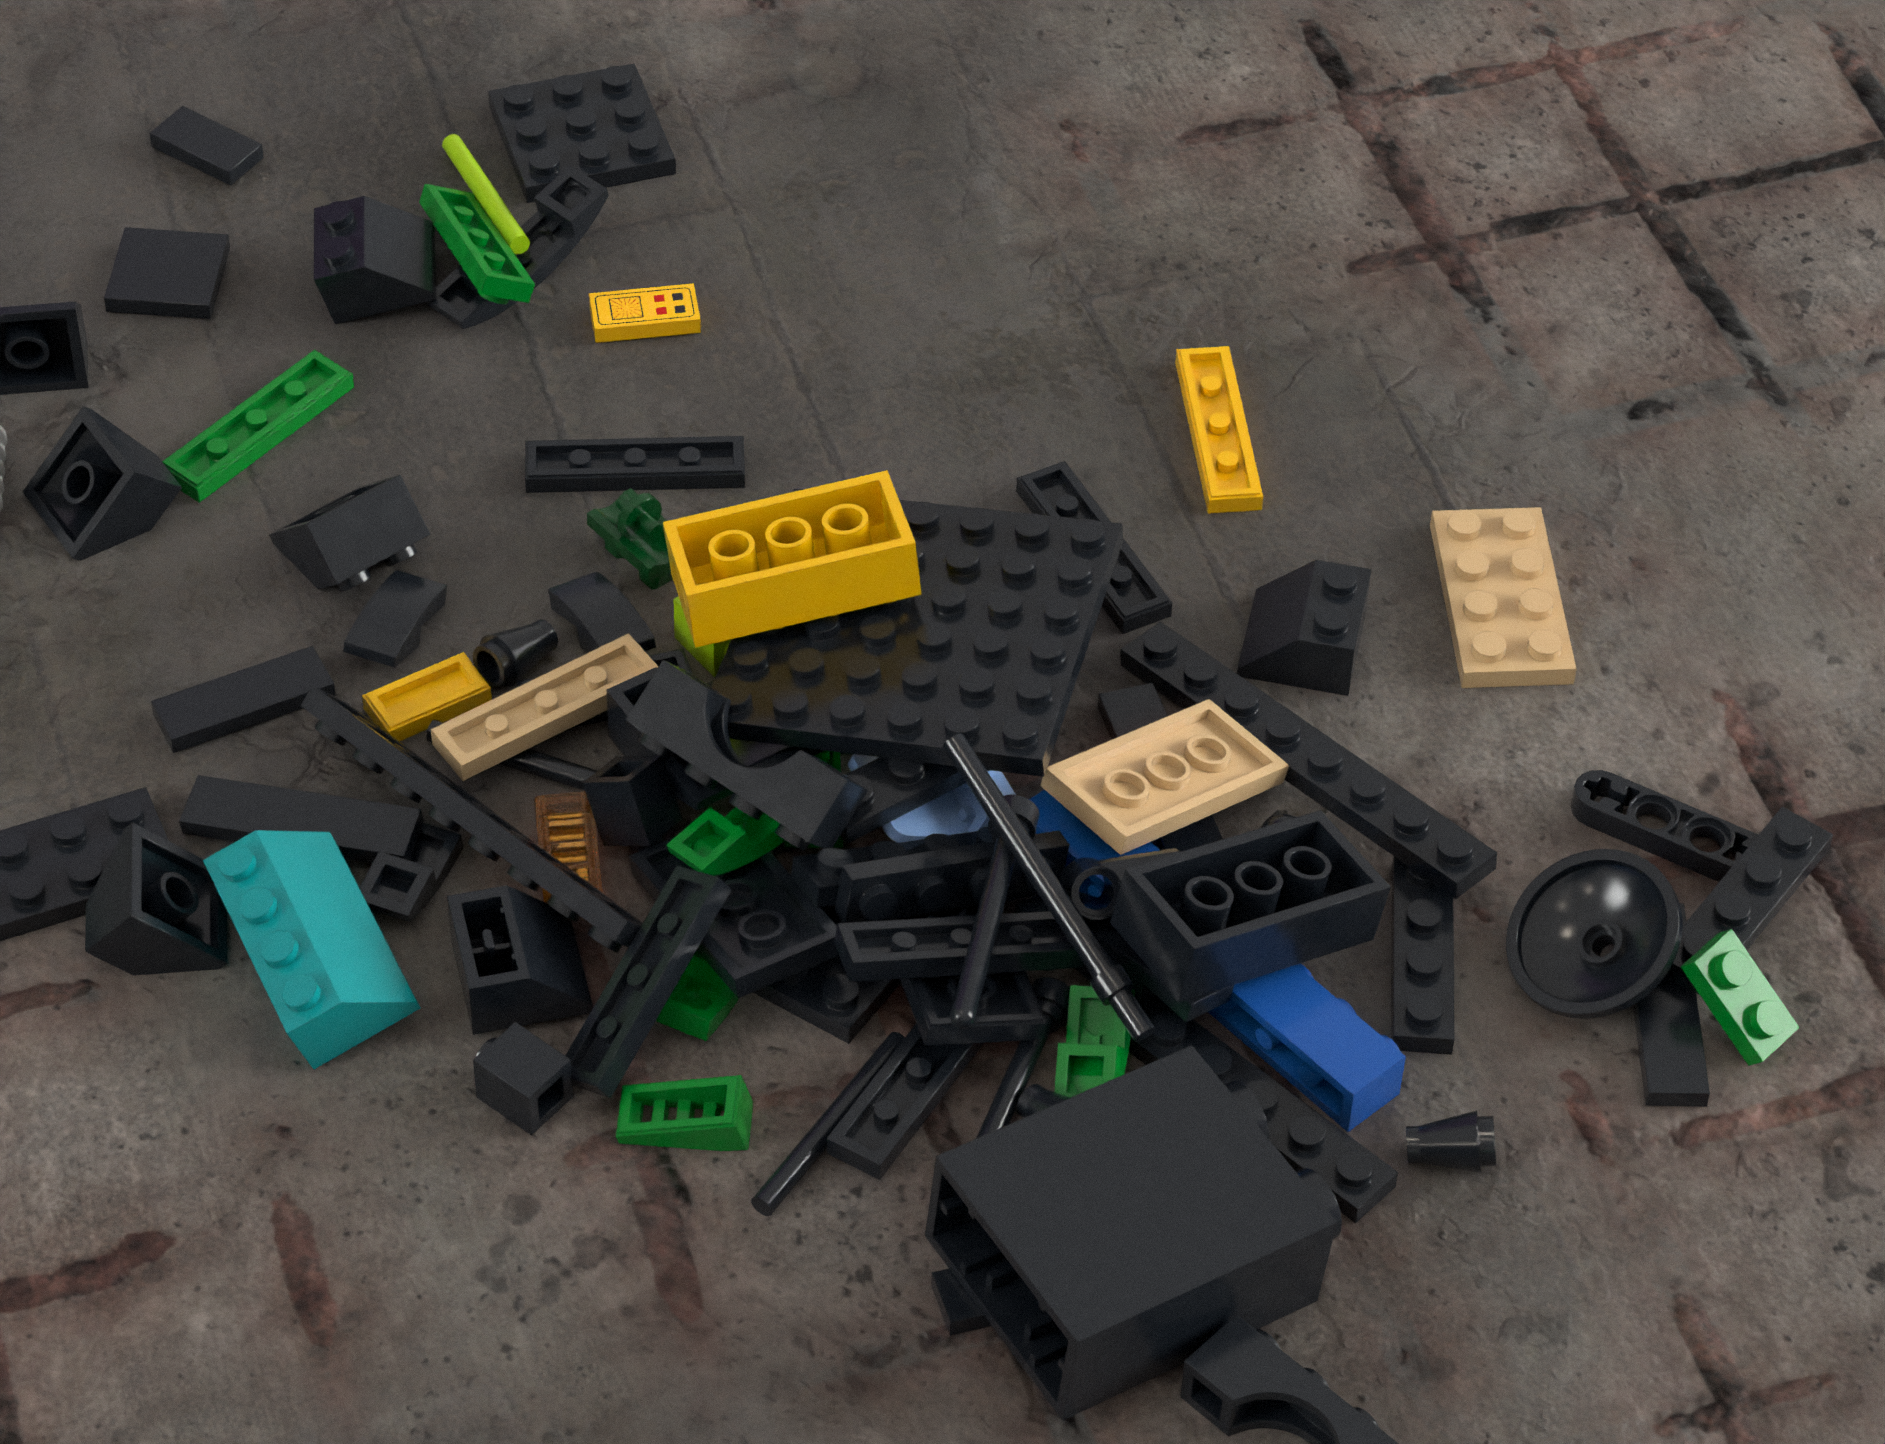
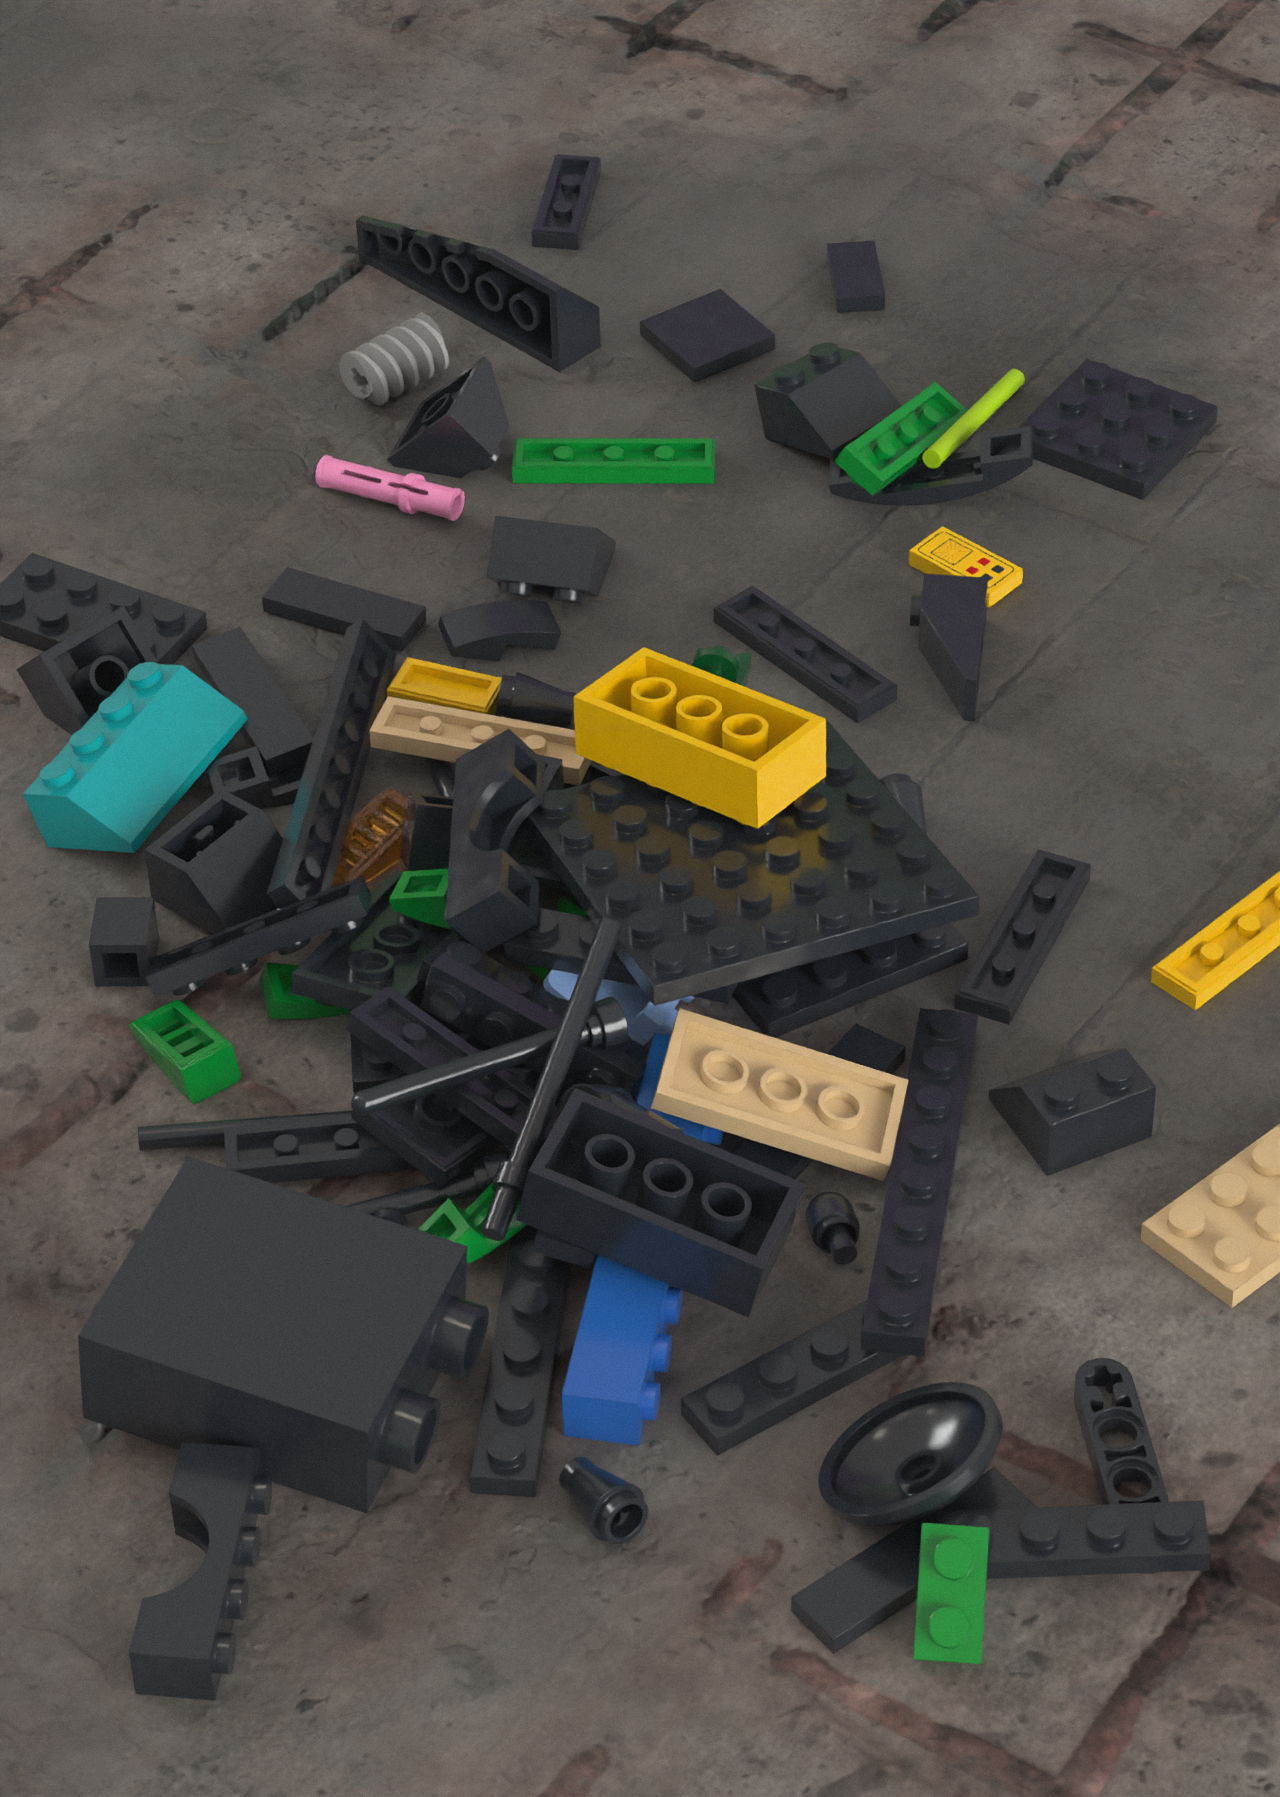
camera: 55 degrees right, 5 degrees down
none -> bright pink pin [315,455,465,521]
none -> black slope [910,574,988,721]

